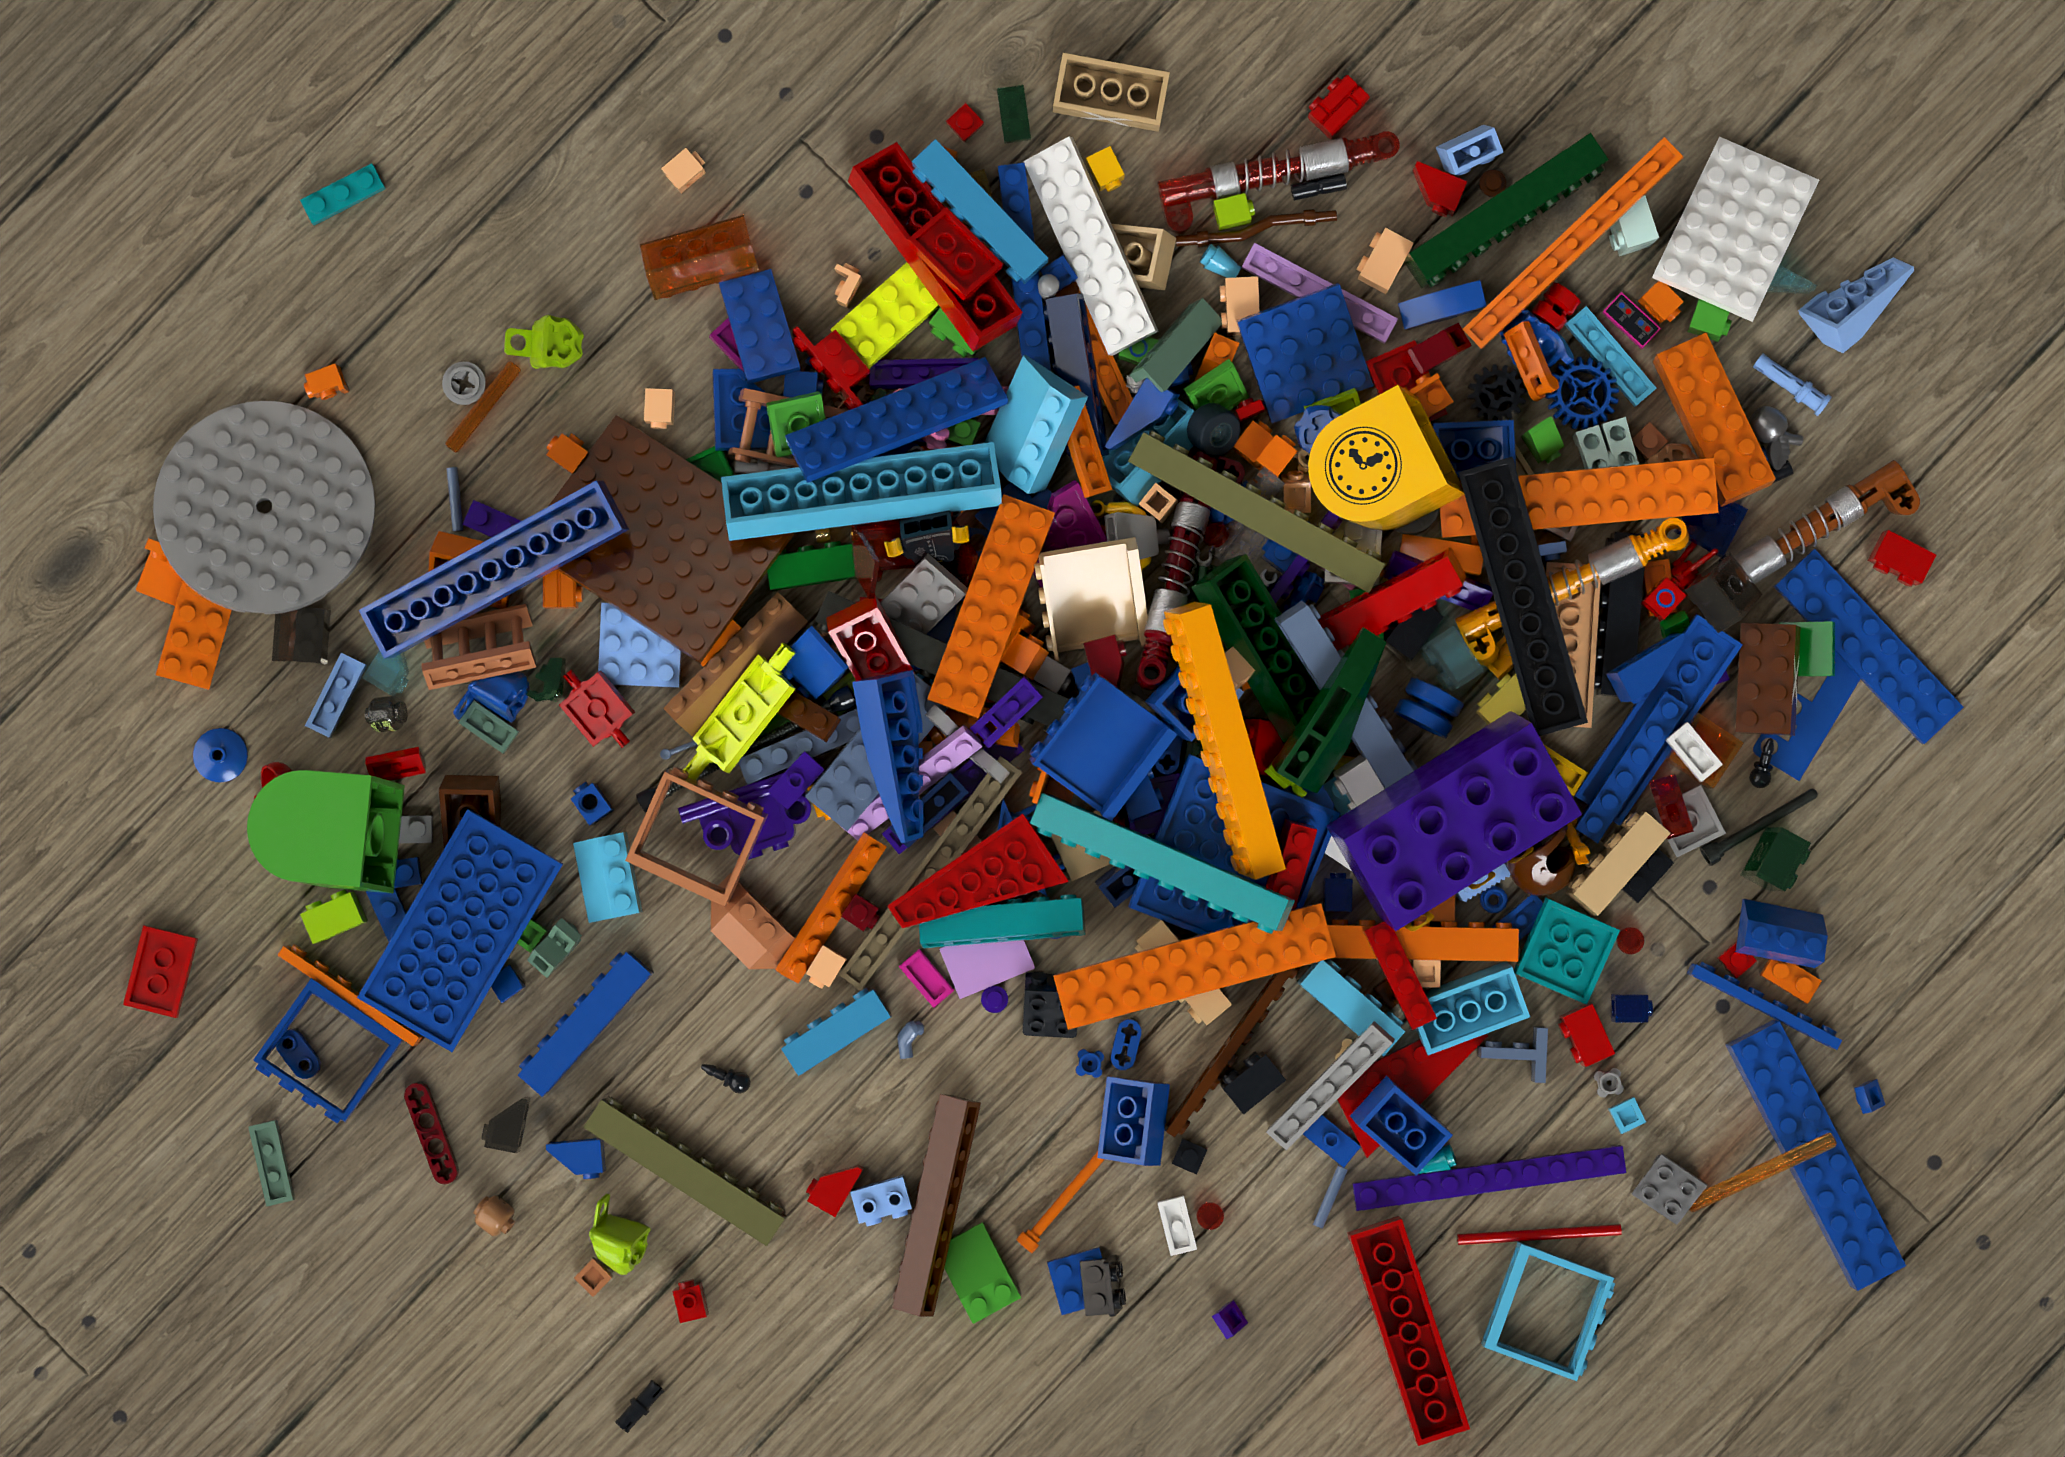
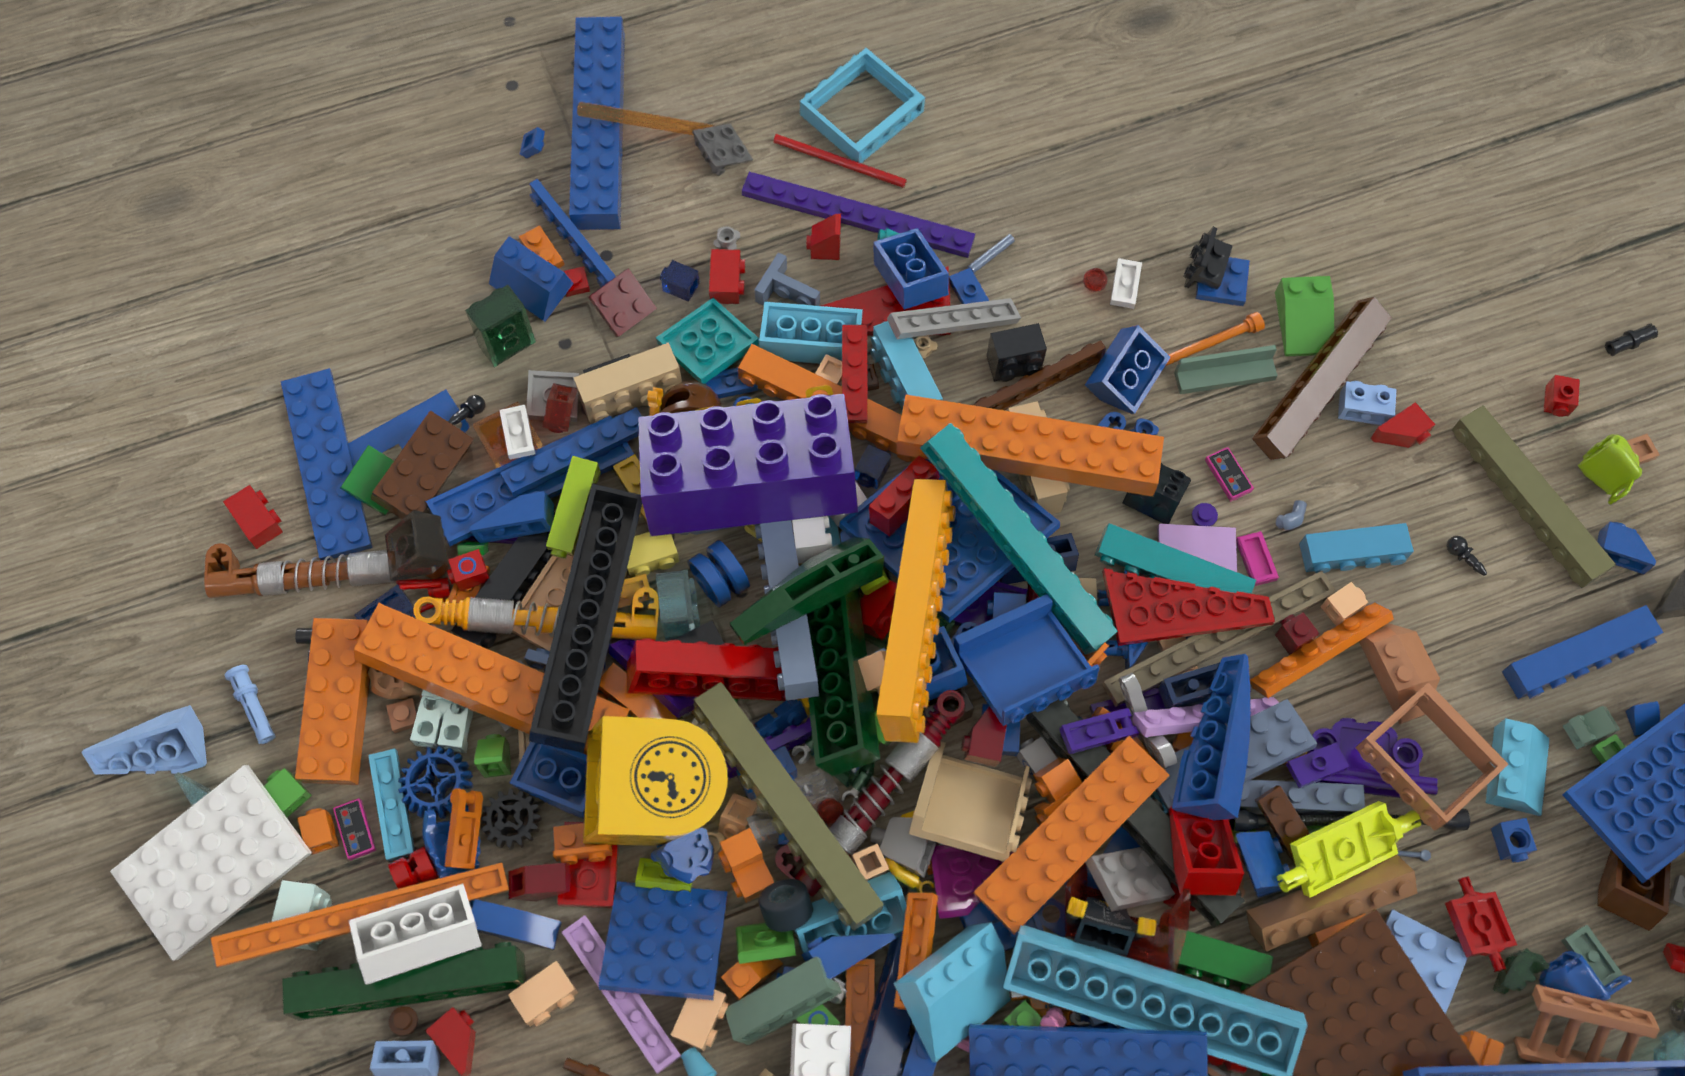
camera: 155 degrees left, 20 degrees down
black plate [1172,1138,1207,1175] -> none
dark purple plate [1212,1300,1248,1339] -> none
red plate [1234,398,1265,422] -> none
red brick [1347,1216,1470,1446] -> none
medium azure plate [1608,1097,1646,1134] -> none
clear red plate [1617,927,1644,954] -> none
pearl dark grey piece [1700,789,1818,866] -> none
flat silver piece [1749,406,1803,470] -> none
none -> white brick [349,884,481,984]
none -> lime slope [546,456,601,559]
none -> plate [588,268,657,337]
none -> red slope [806,214,841,260]
none -> sand green panel [1174,345,1278,394]
none -> tile [1205,447,1254,502]

